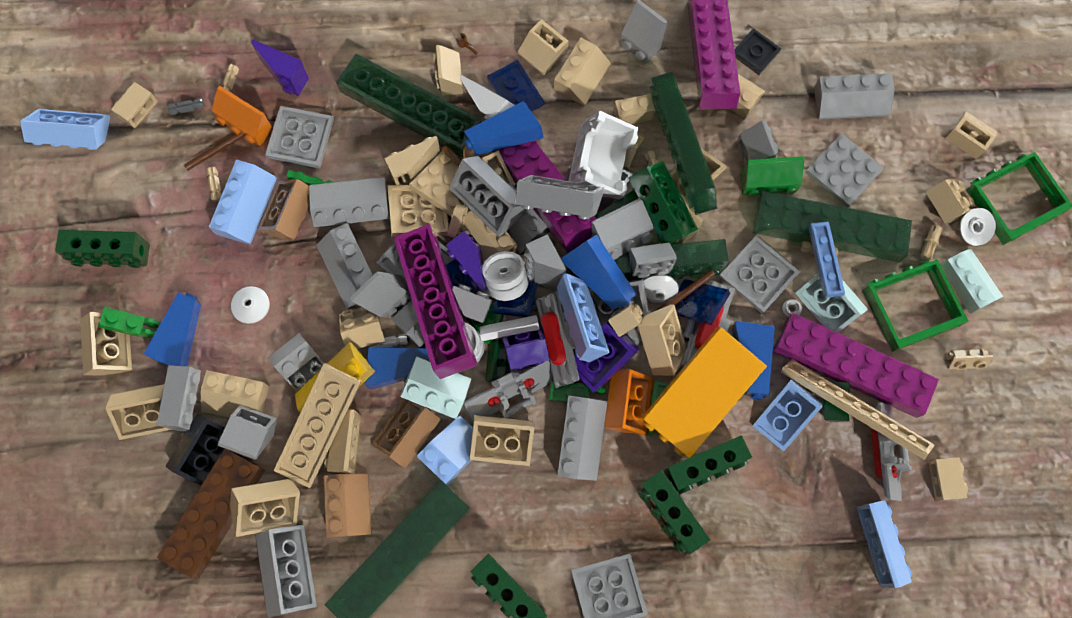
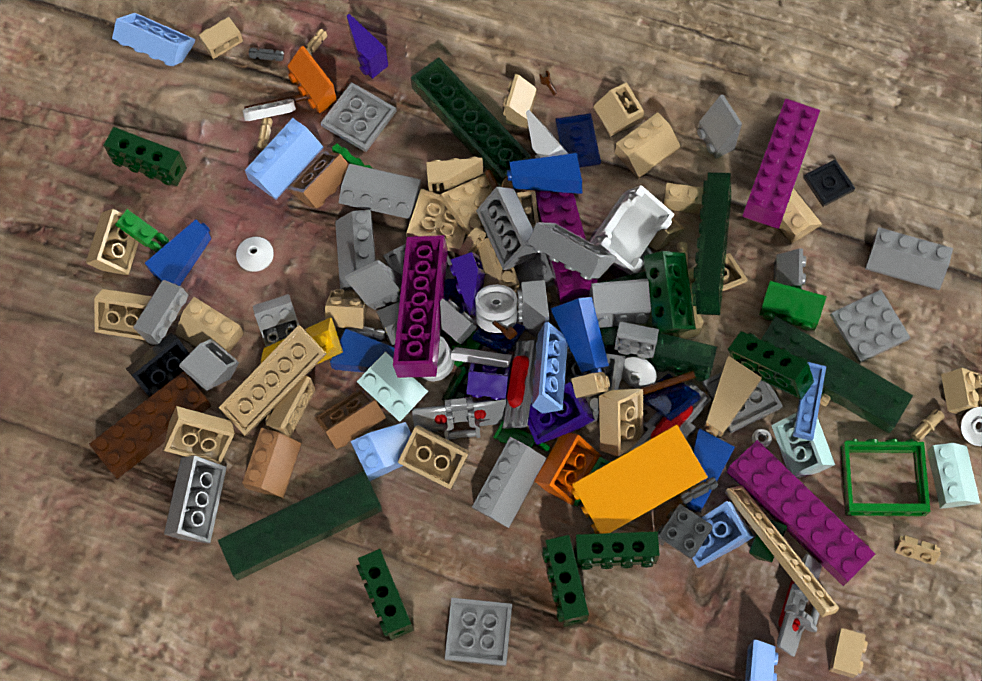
camera: 25 degrees right, 5 degrees down
none -> white beam [242,99,296,121]
none -> reddish brown hand [492,321,517,340]
none -> dark grey bracket [657,504,712,558]
none -> dark grey axle [680,477,718,504]
none -> tan slope [704,356,762,438]
none -> dark green brick [728,331,814,400]

